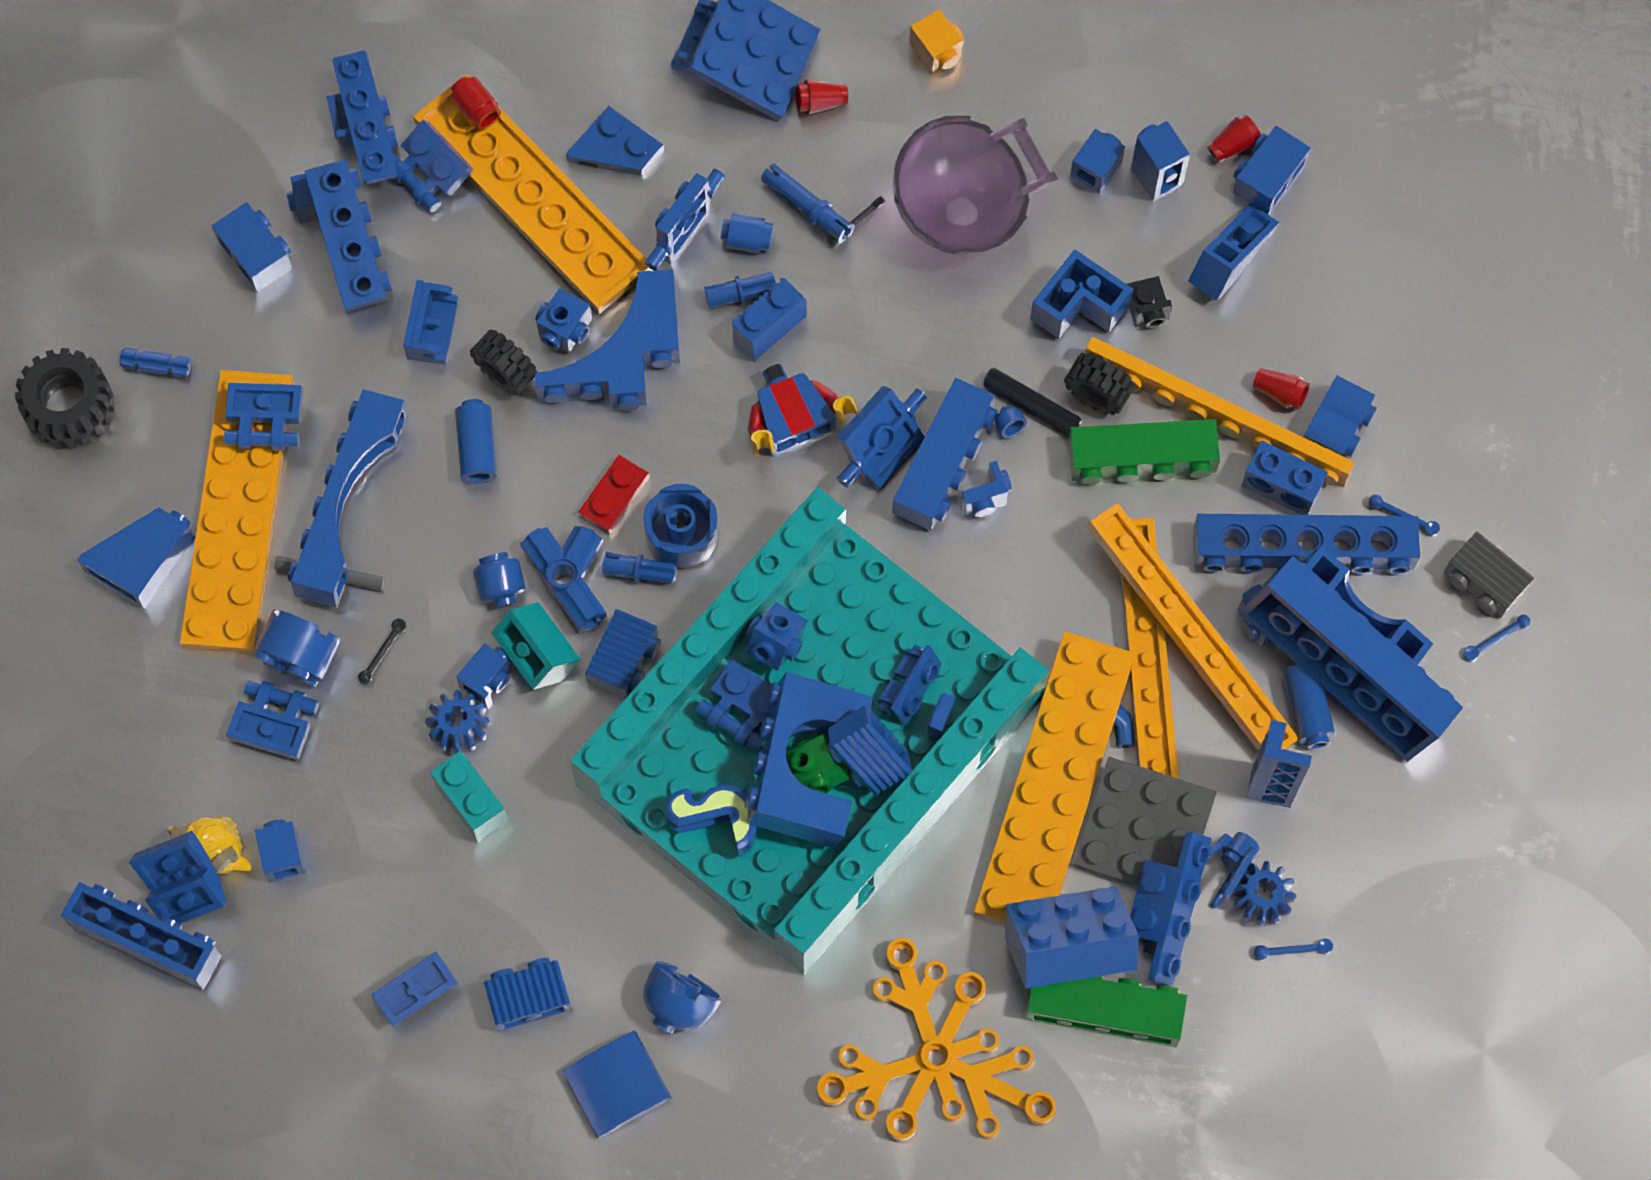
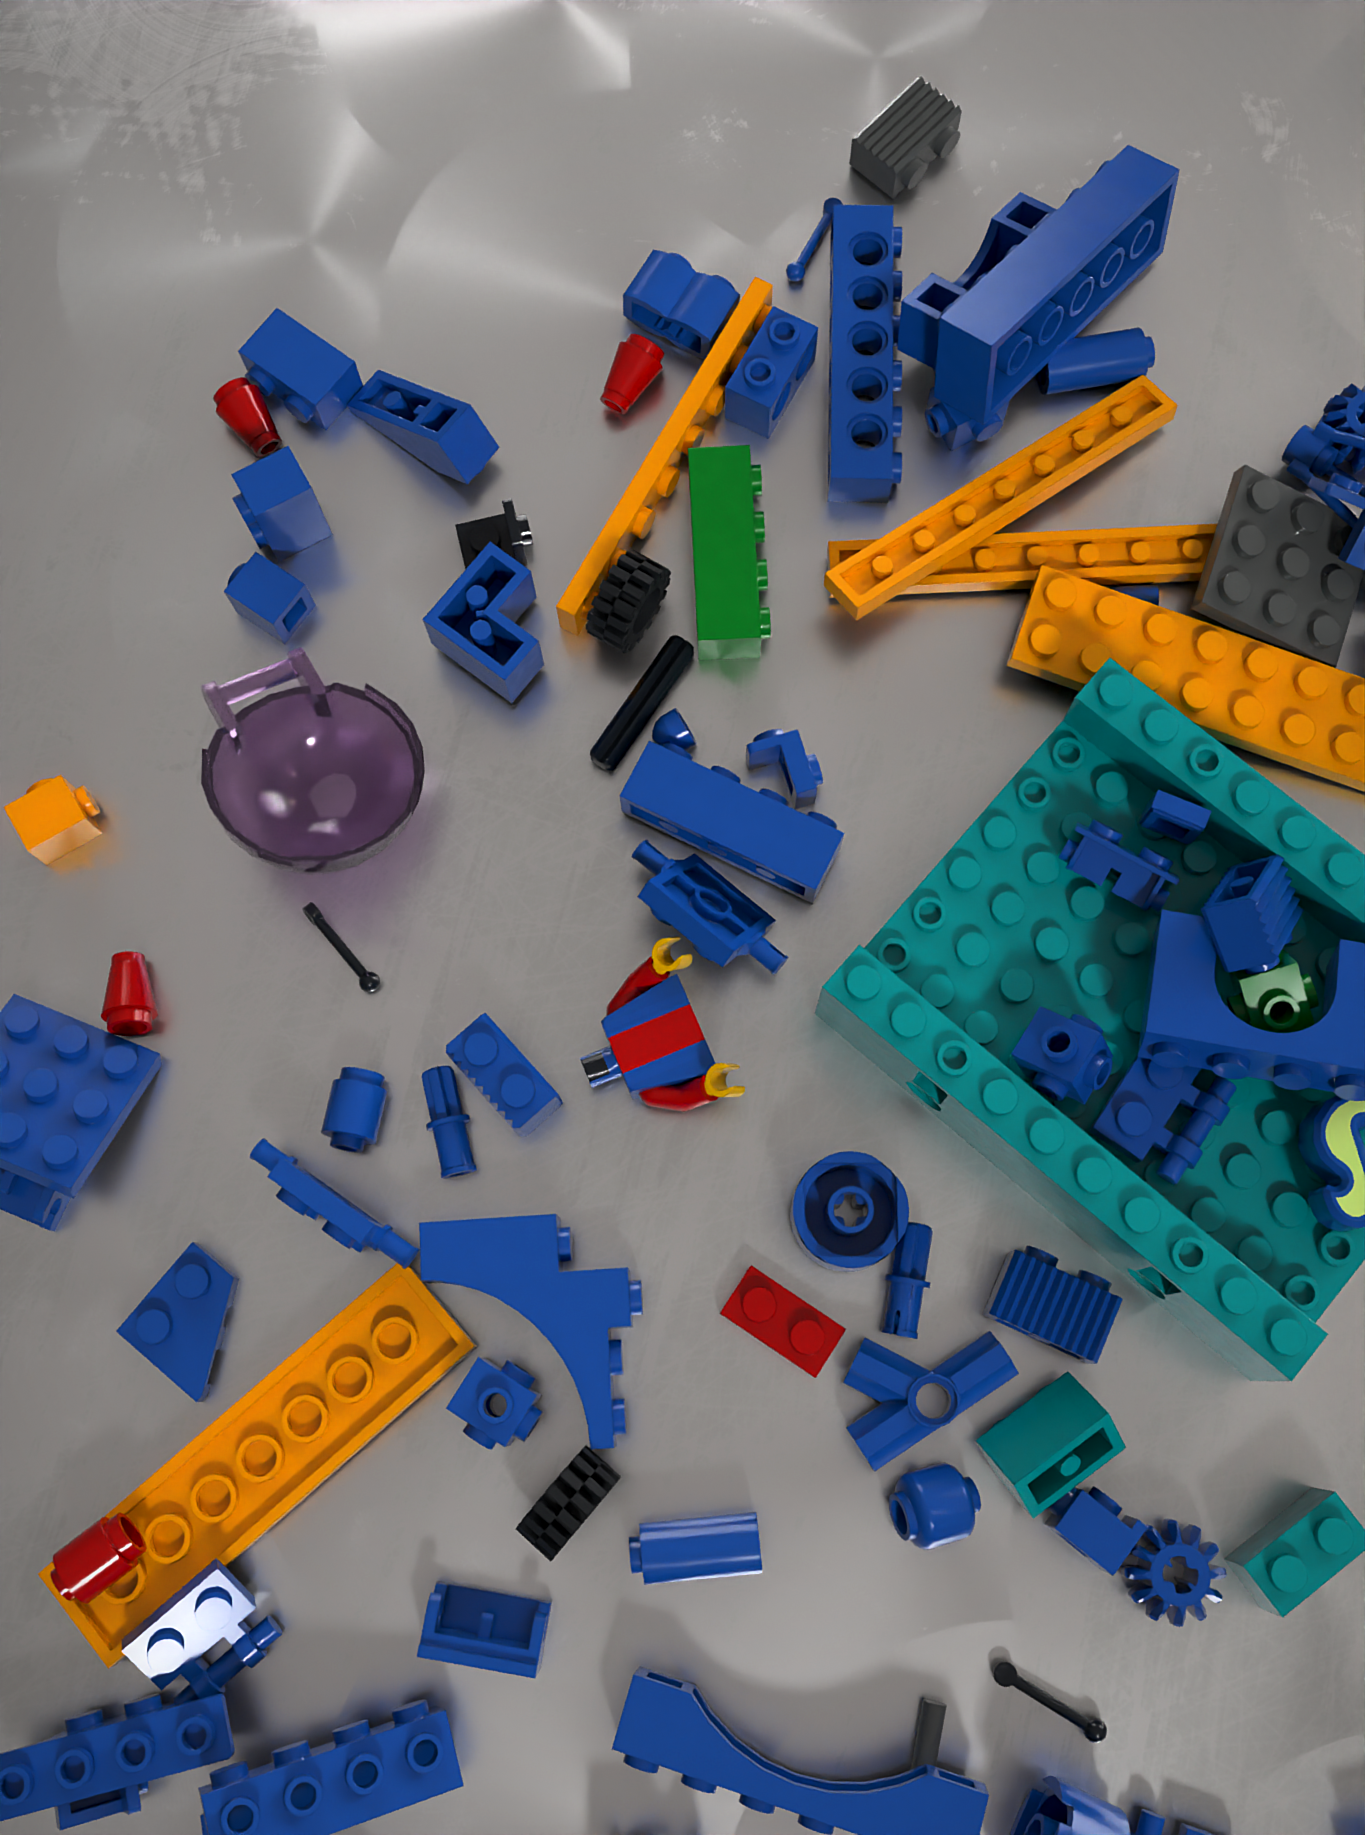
camera: 85 degrees left, 5 degrees up
blue pin [761,163,854,243] -> none
blue fence [1246,720,1312,808] -> none
blue hinge [1464,614,1531,662] -> none

